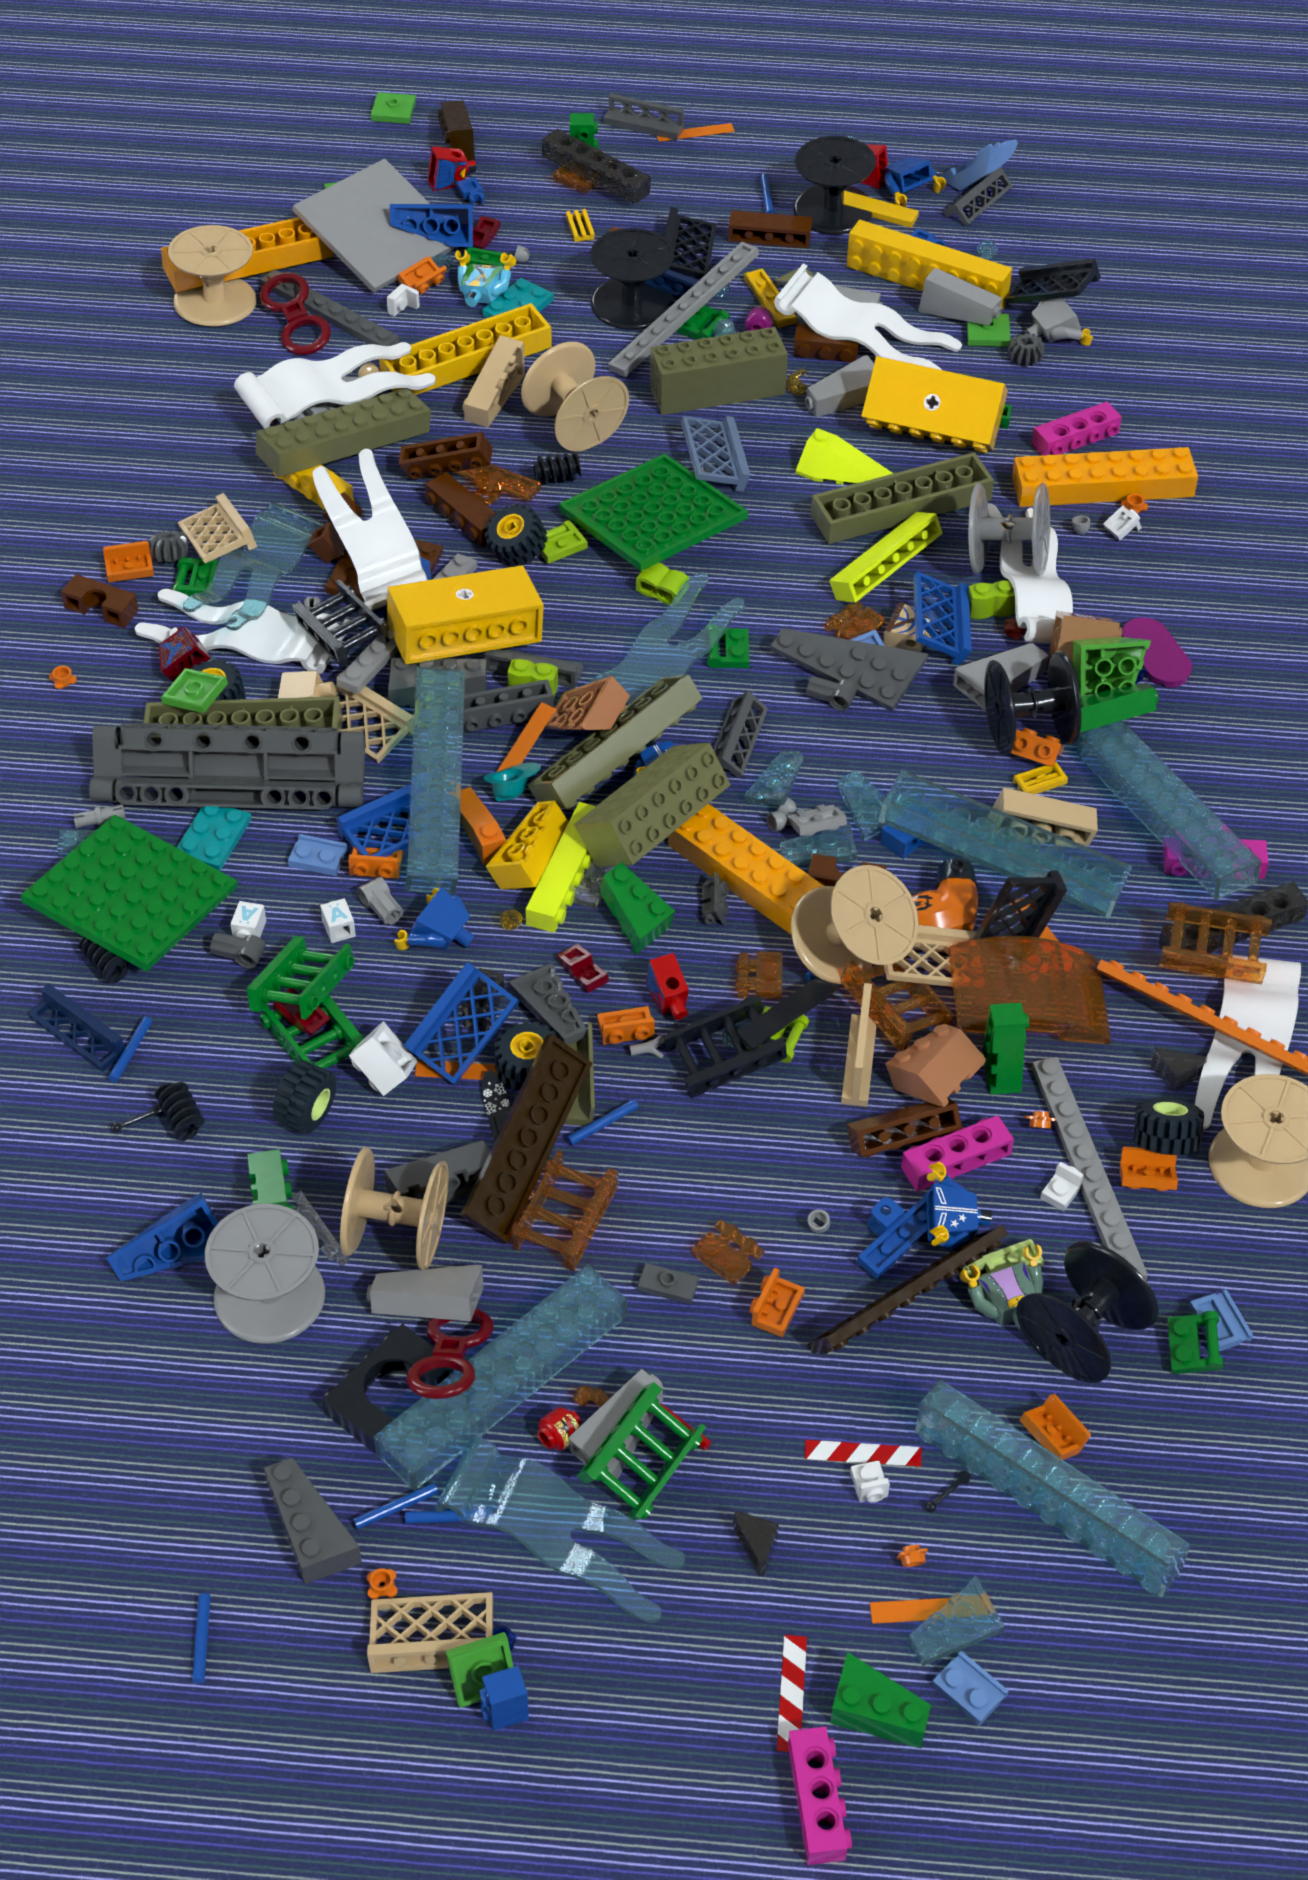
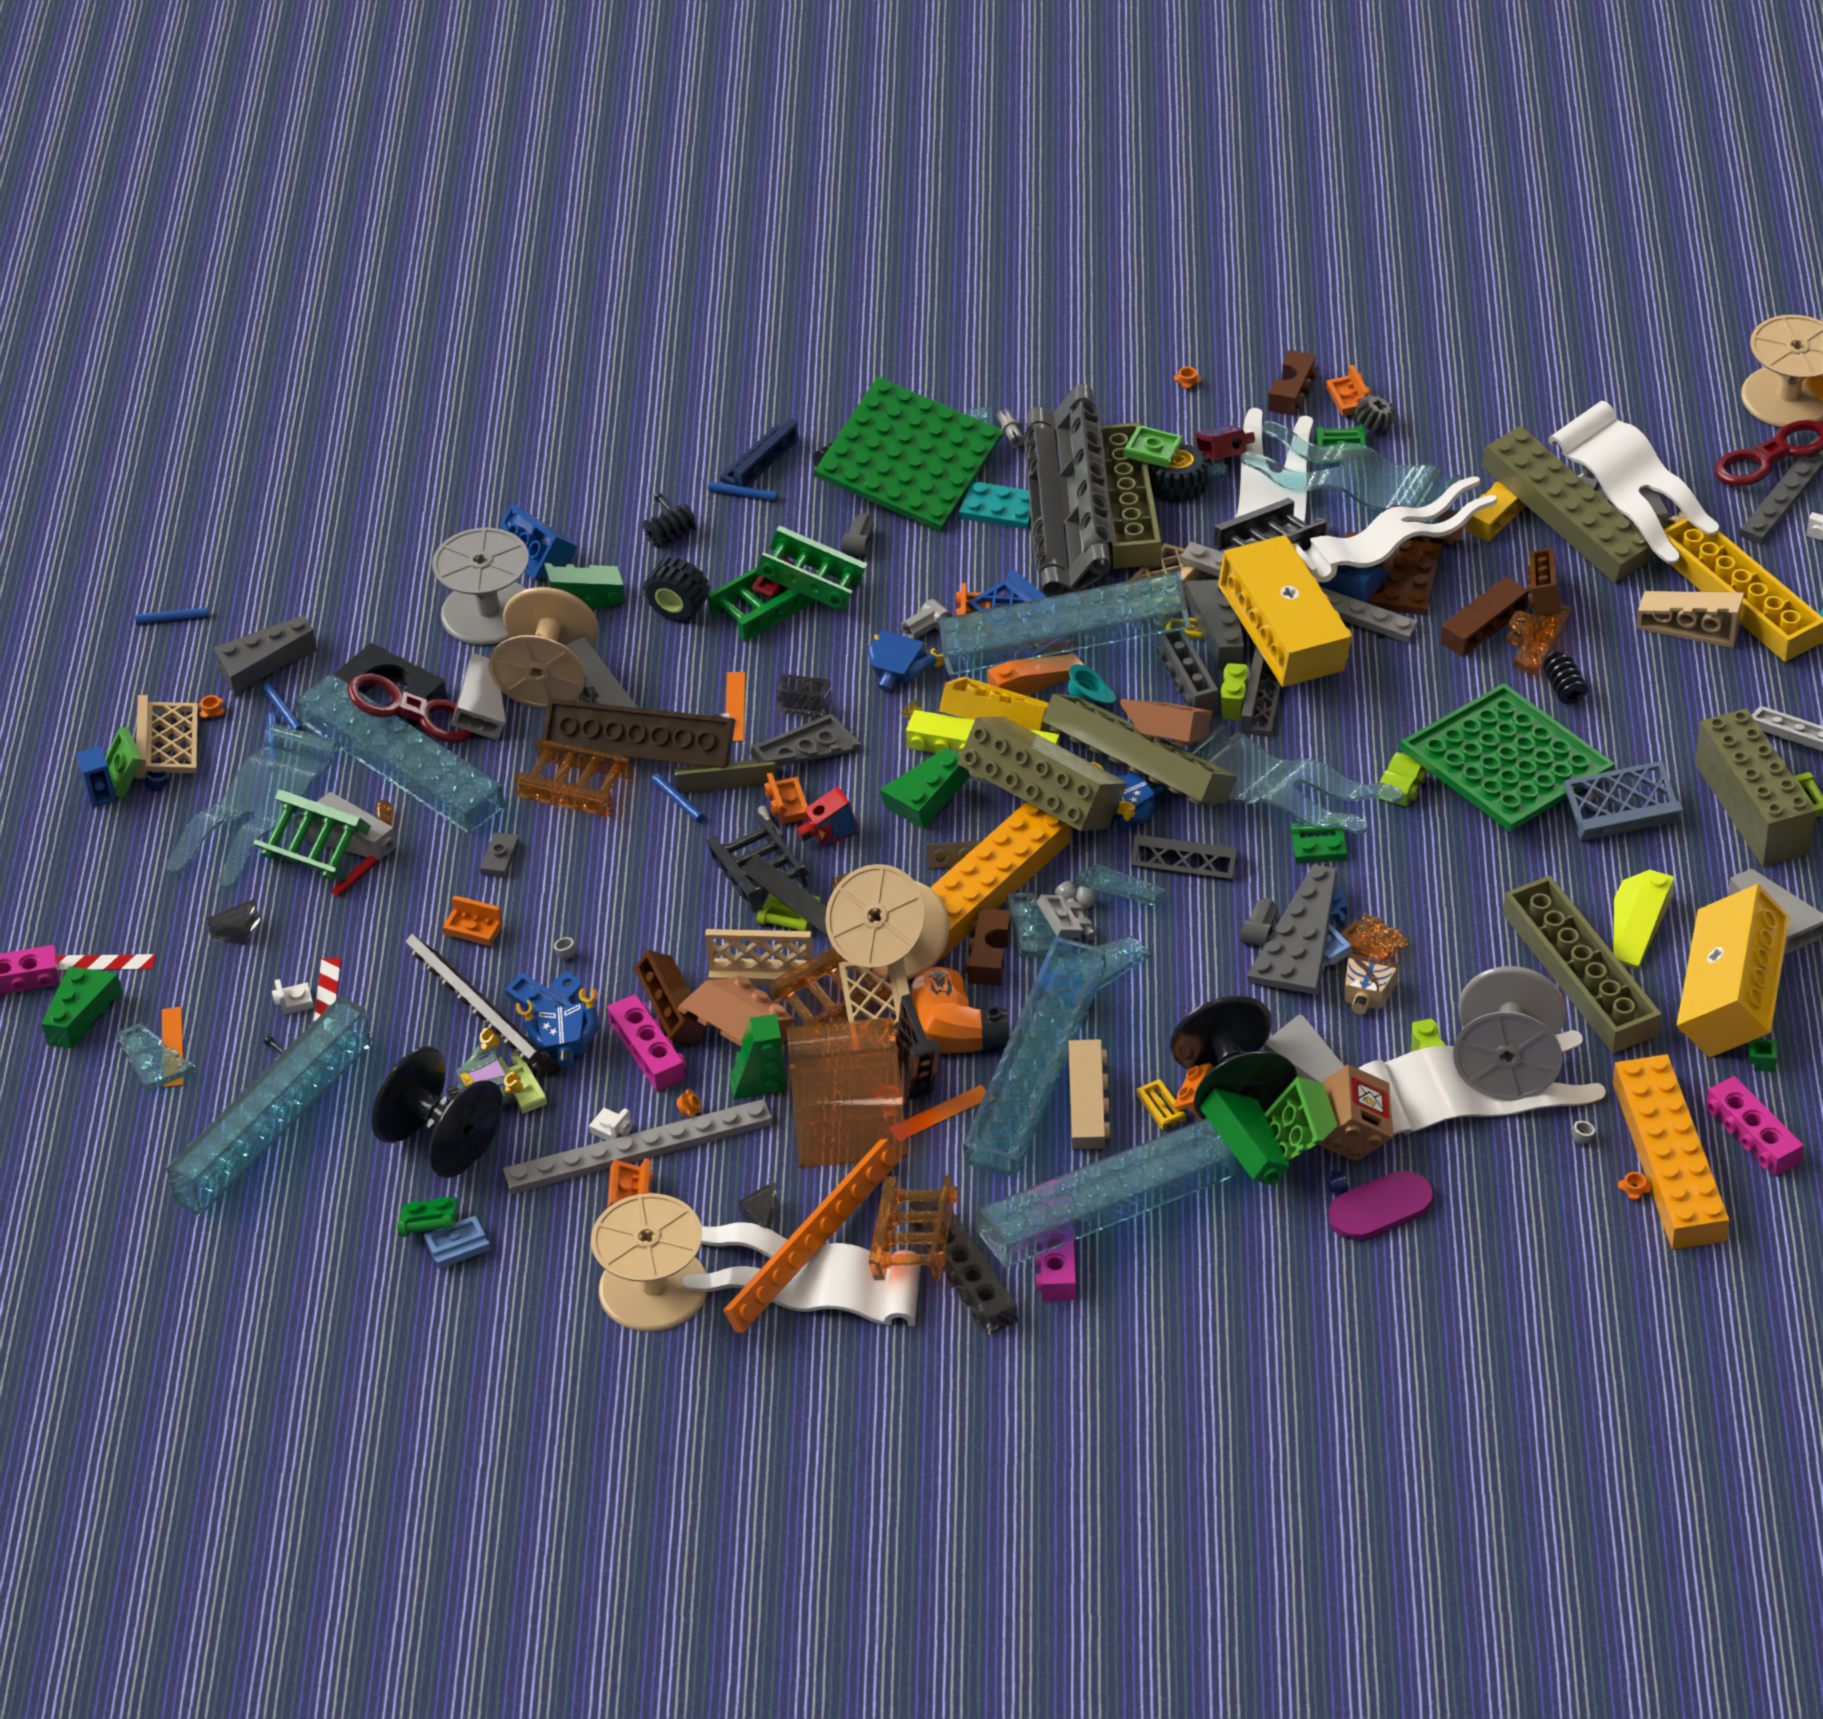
camera: 90 degrees right, 5 degrees down
tan fence [177,493,257,563] -> none
white brick [231,901,266,938] -> none
tan torso [278,671,336,698] -> none
medium blue plate [288,834,348,876] -> none
white brick [320,898,356,943] -> none
white slope [349,1021,417,1096] -> none
blue fence [403,962,520,1086] -> none
black wheel [485,504,548,567] -> none
black wheel [494,1021,559,1091] -> none
orange sticker [497,702,556,772] -> none
tan piece [521,342,629,451] -> none
red head [537,1407,581,1451] -> none
lime plate [540,520,588,564] -> none
dark red slope [557,944,609,993] -> none
clear orange plate [692,1219,764,1286] -> none
clear yellow arm [786,369,808,395] -> none
neon yellow brick [829,512,943,603] -> none
orange plate [897,1544,928,1567] -> none
blue fence [913,571,972,666] -> none
medium blue plate [932,1651,1009,1726] -> none
orange bracket [1019,1394,1091,1462] -> none
white bracket [1103,505,1142,540] -> none
black wheel [1133,1098,1205,1155] -> none

